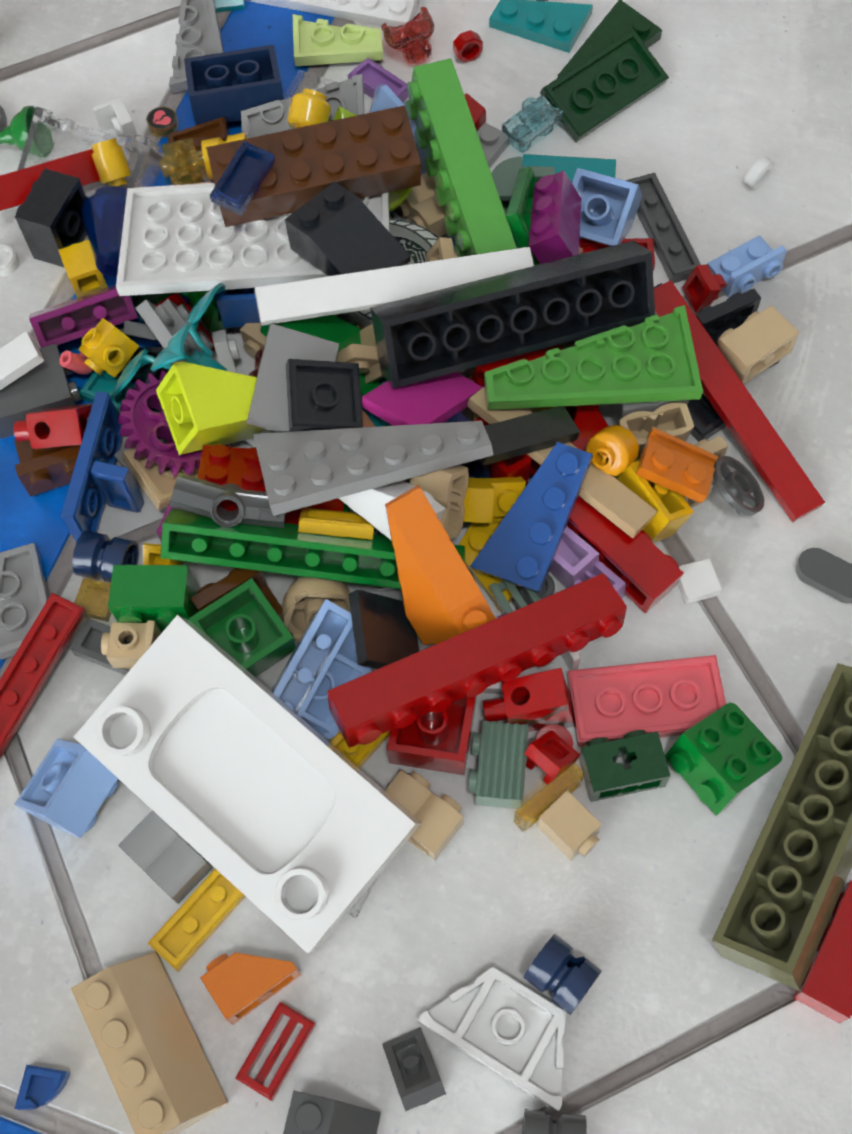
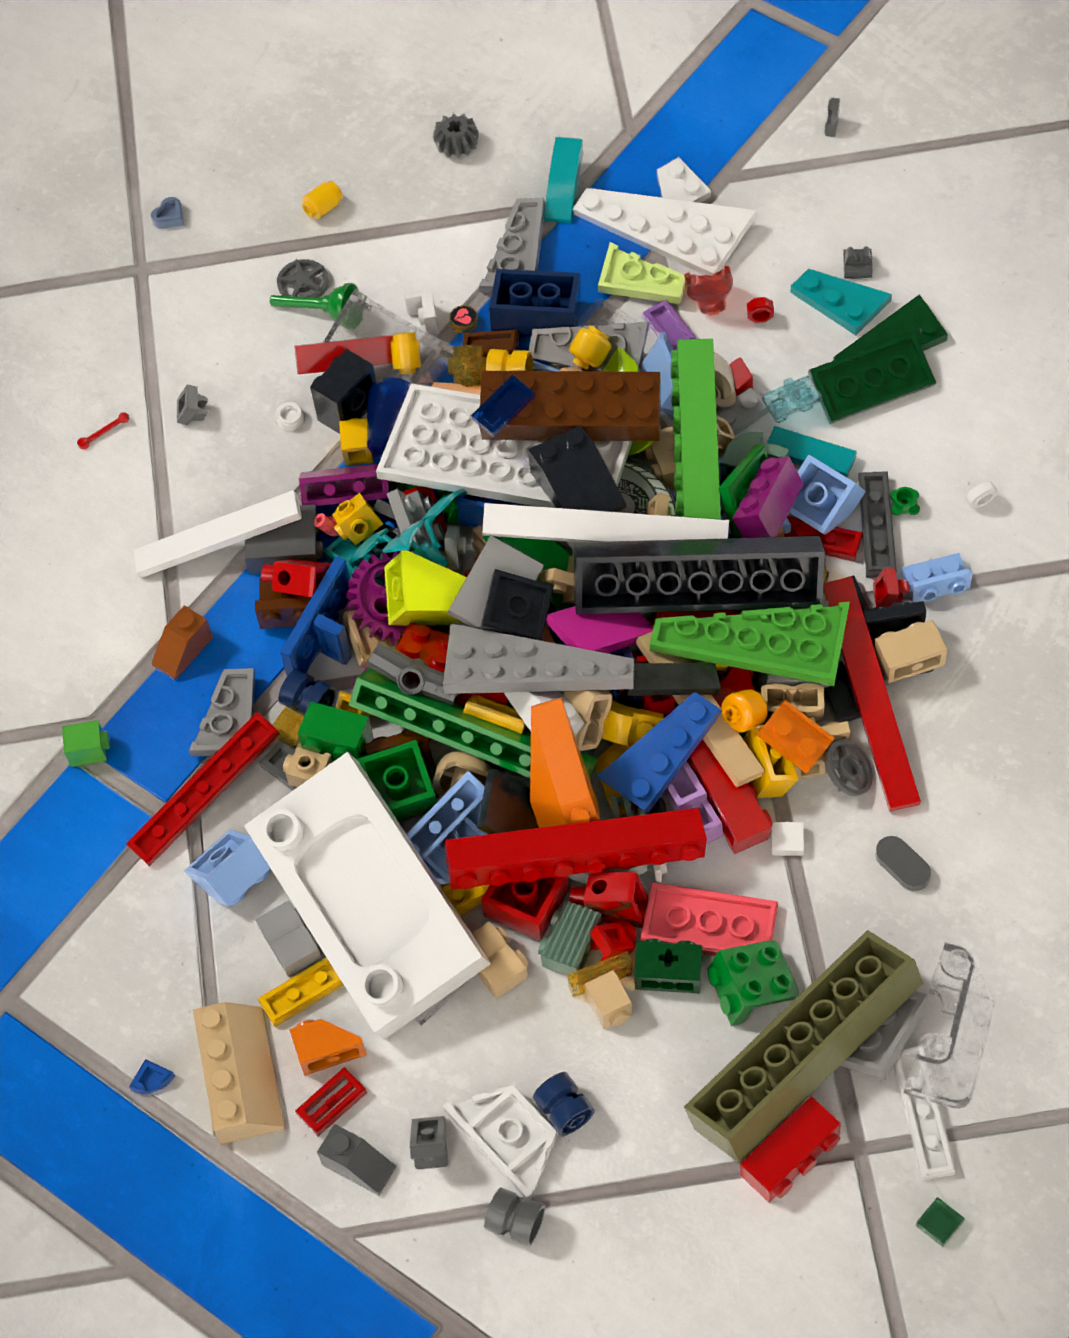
camera: 20 degrees right, 5 degrees down
none -> green plate [890,487,920,516]

